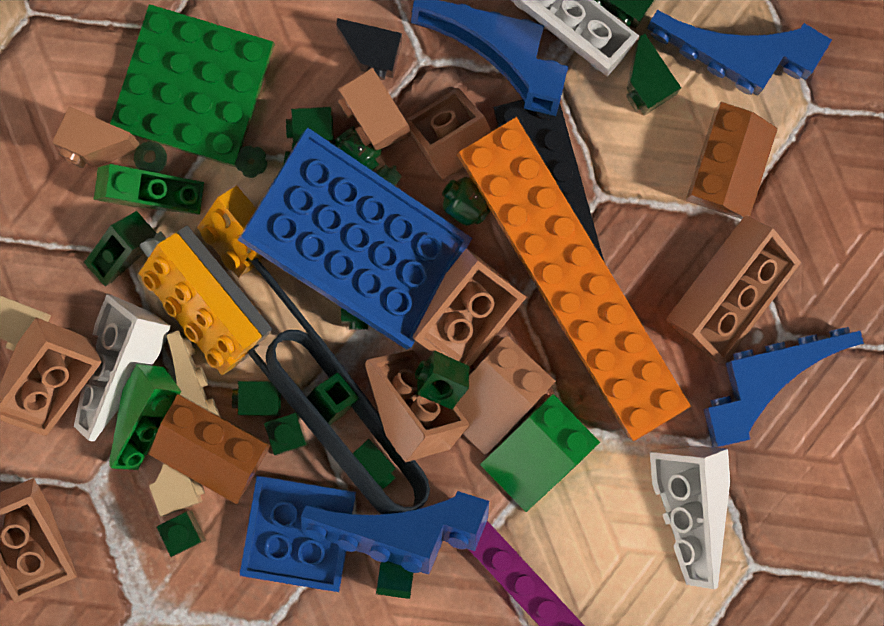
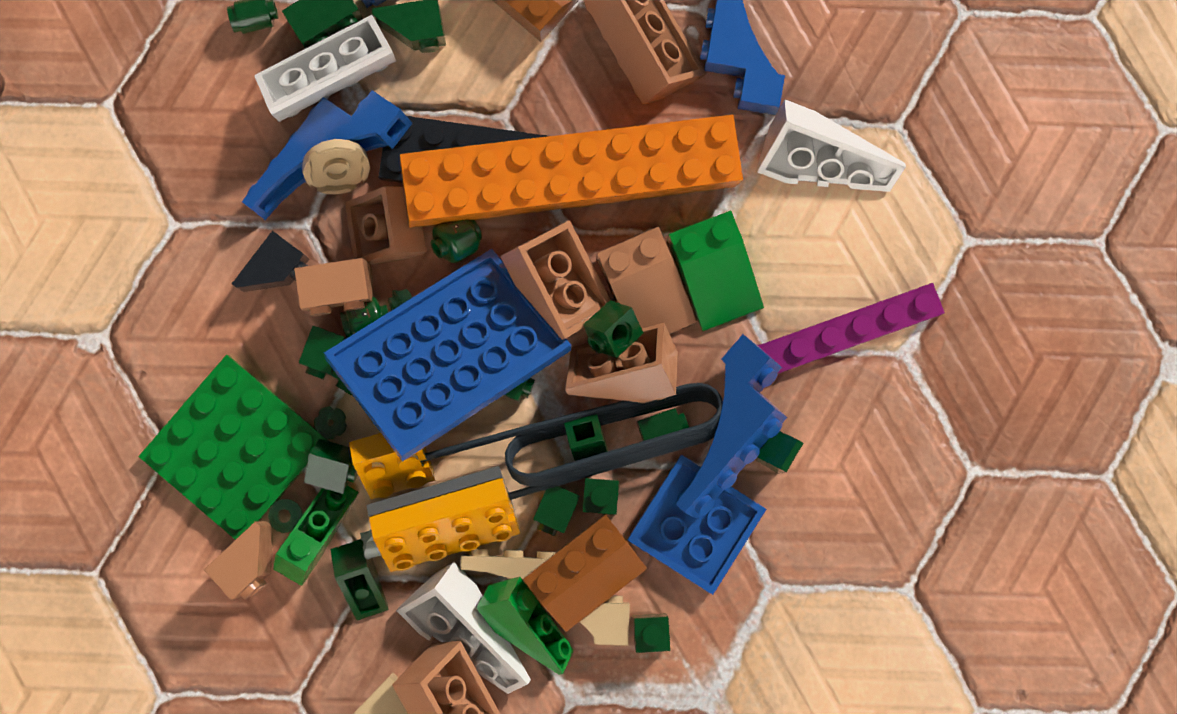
camera: 65 degrees left, 0 degrees up
none -> tan tile [302,139,370,194]
none -> brick [304,439,358,494]

